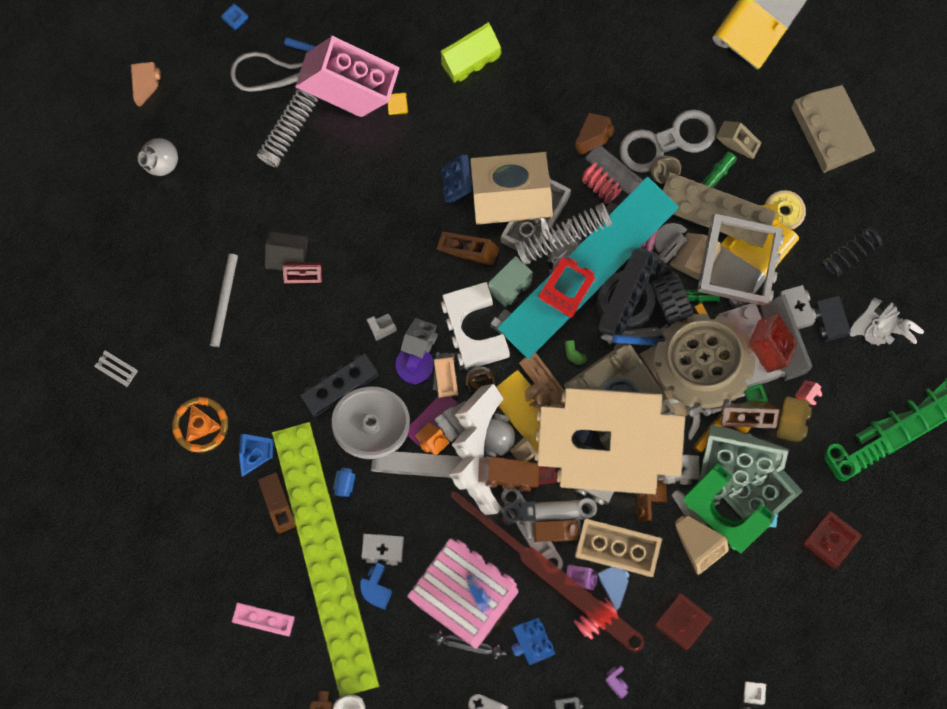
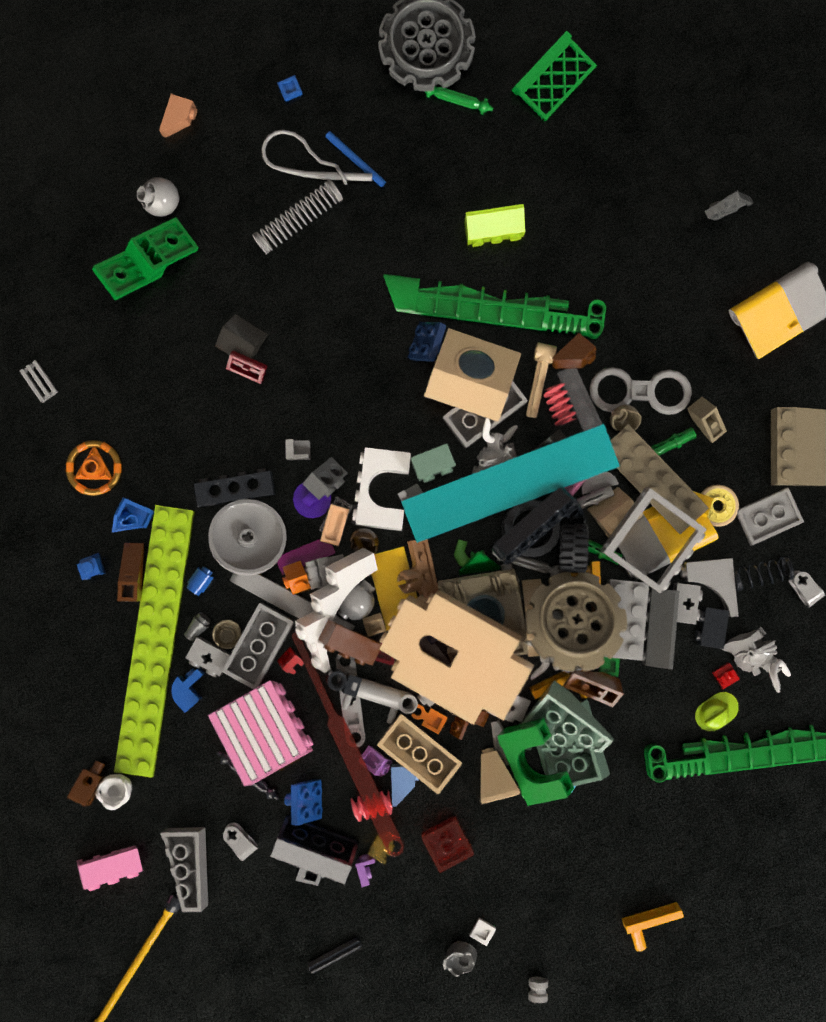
camera: 15 degrees right, 10 degrees up
light grey piece [210,254,238,347] -> none
bright pink tile [232,603,295,636] -> none
bright pink brick [295,36,399,117] -> none
yellow tile [388,93,408,115] -> none
reddish brown slope [437,232,500,266] -> none
blue wing [466,574,490,612] -> none
light grey piece [515,203,612,265] -> none
reddish brown slope [533,520,579,542] -> none
red window [538,257,596,319] -> none
blue bar [612,335,665,346] -> none
clear red brick [748,314,797,373] -> none
clear yellow brick [777,397,812,442] -> none
coral tile [795,380,822,405] -> none
clear red brick [803,511,862,569] -> none
none -> blue window [77,553,106,580]
none -> green bracket [92,217,199,300]
none -> dark grey cone [184,612,211,641]
none -> dark tan hair [212,619,242,649]
none -> light grey brick [222,602,296,689]
none -> black brick [271,815,359,884]
none -> red tile [277,647,304,675]
none -> clear yellow brick [368,830,395,864]
none -> green piece [384,274,606,339]
none -> orange plate [411,704,448,734]
none -> green piece [459,550,501,575]
none -> tan axle [526,342,557,418]
none -> light orange piece [622,902,684,951]
none -> light grey arch [680,558,738,617]
none -> lime piece [695,692,738,731]
none -> red tile [712,662,739,689]
none -> light grey tile [737,487,804,545]
none -> light grey piece [788,571,825,607]

